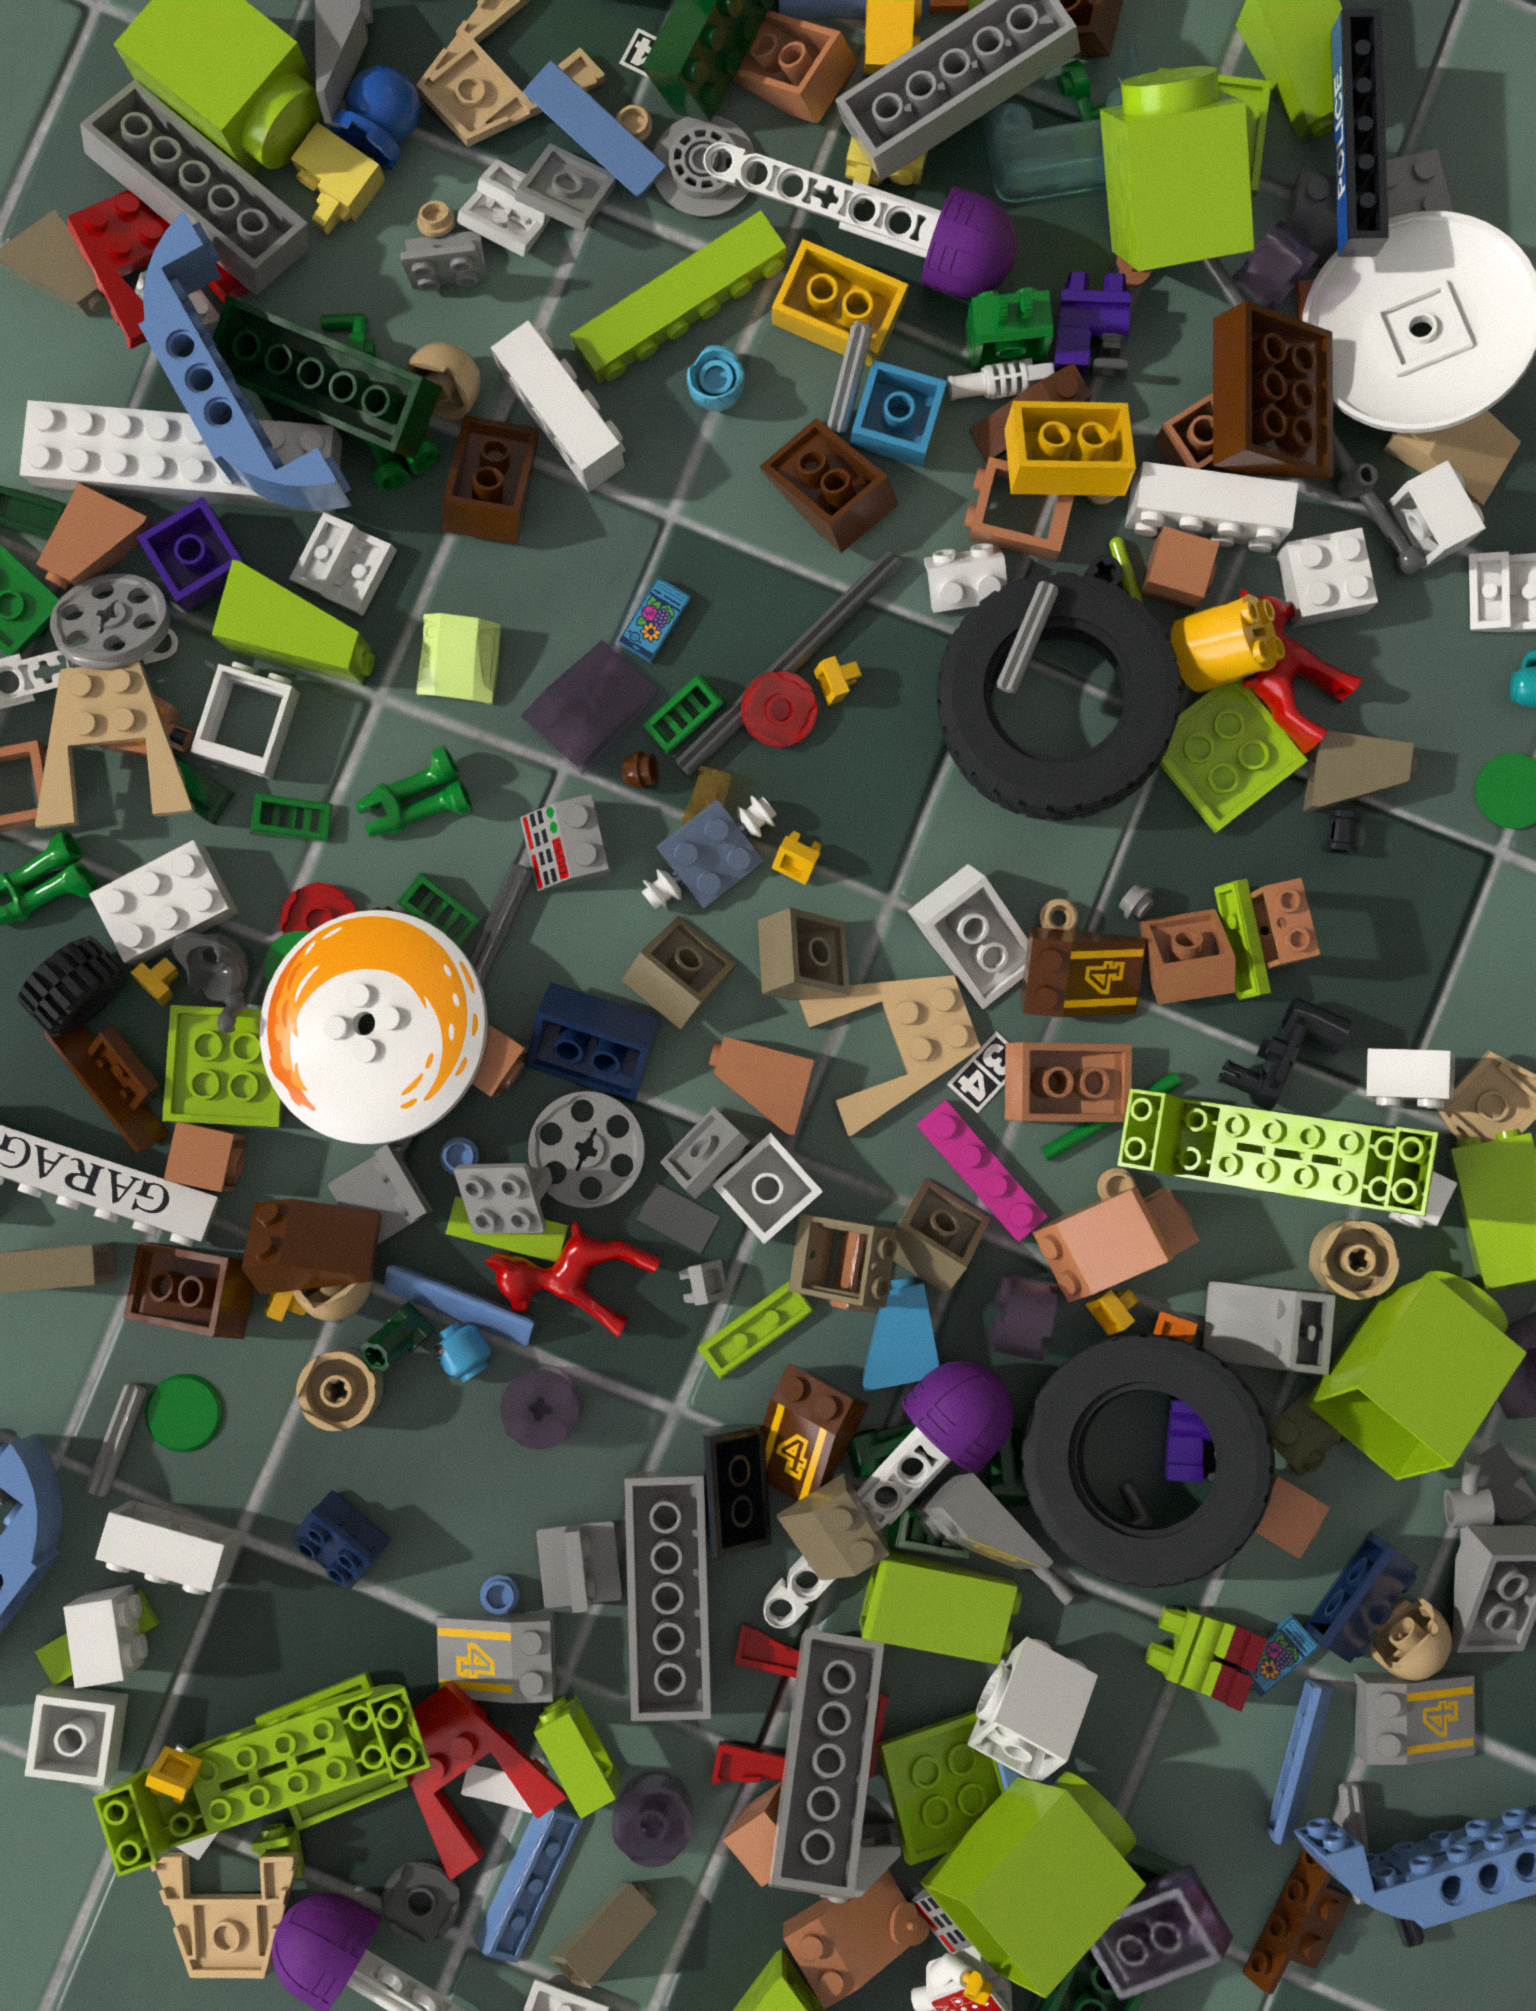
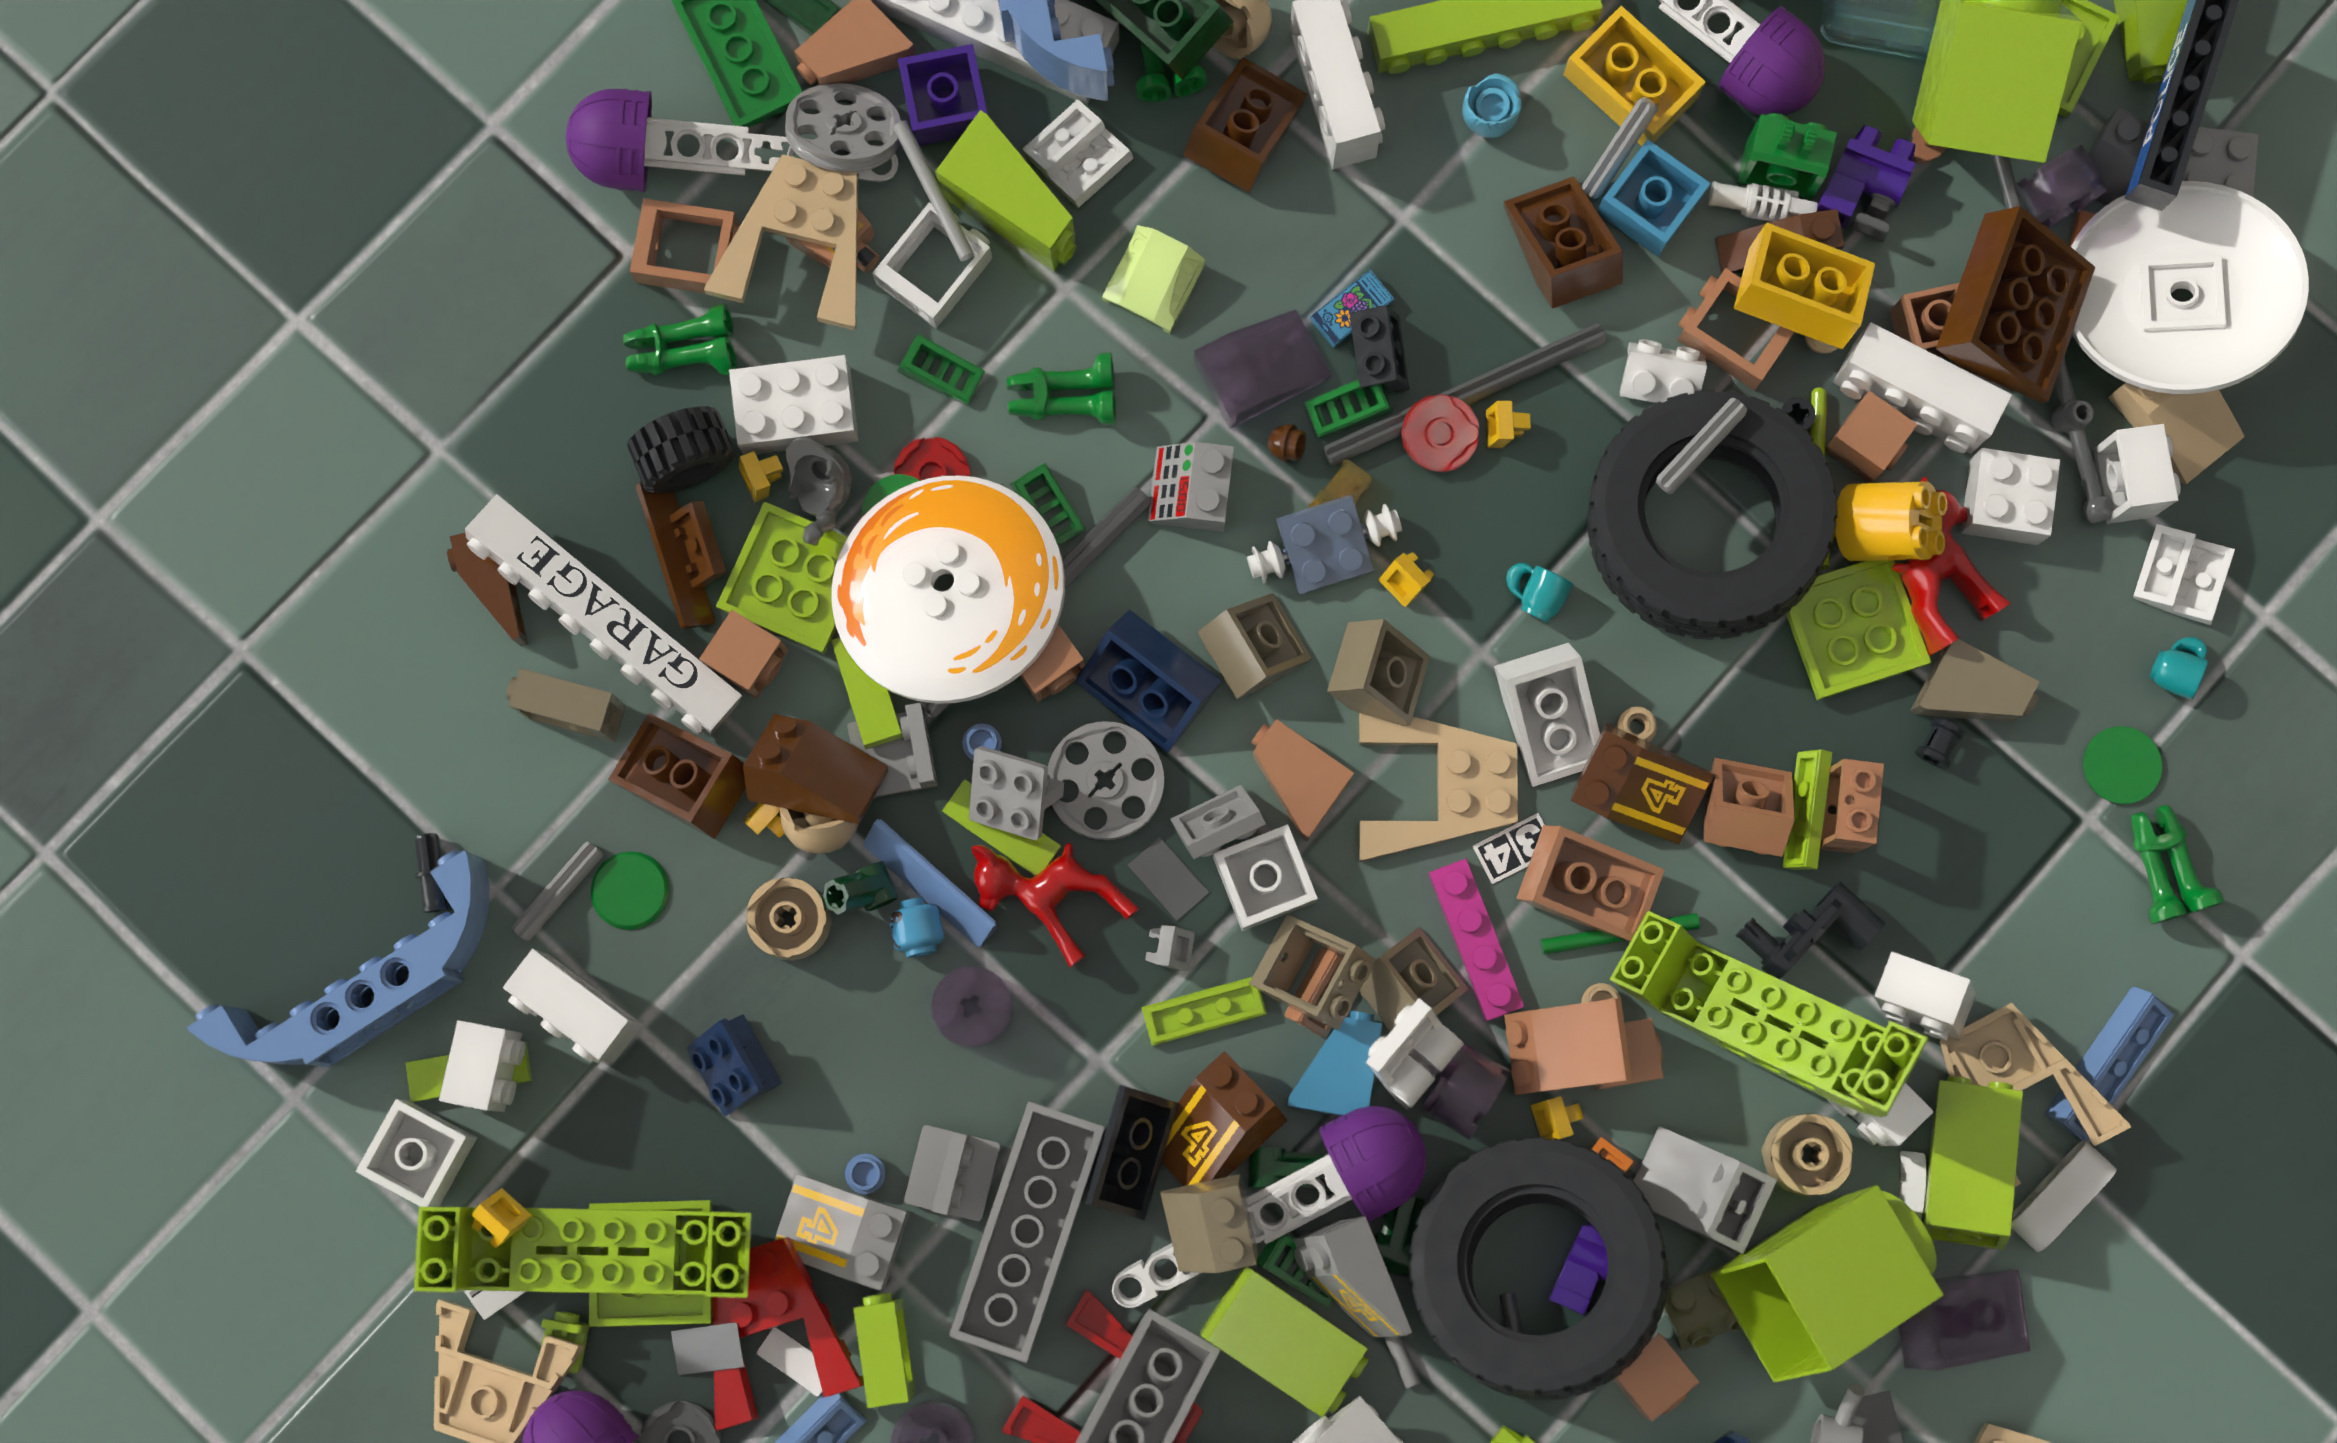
camera: 20 degrees right, 5 degrees down
dark green tile [147,754,235,825] -> none
light grey plate [1119,883,1154,920] -> none
none -> sticker [671,1322,744,1375]
none -> lime tile [831,637,903,750]
none -> light grey bar [893,120,974,261]
none -> black bracket [1350,305,1410,392]
none -> white plate [1366,998,1464,1110]
none -> teal piece [1506,563,1574,623]
none -> white sticker [1899,1151,1926,1220]

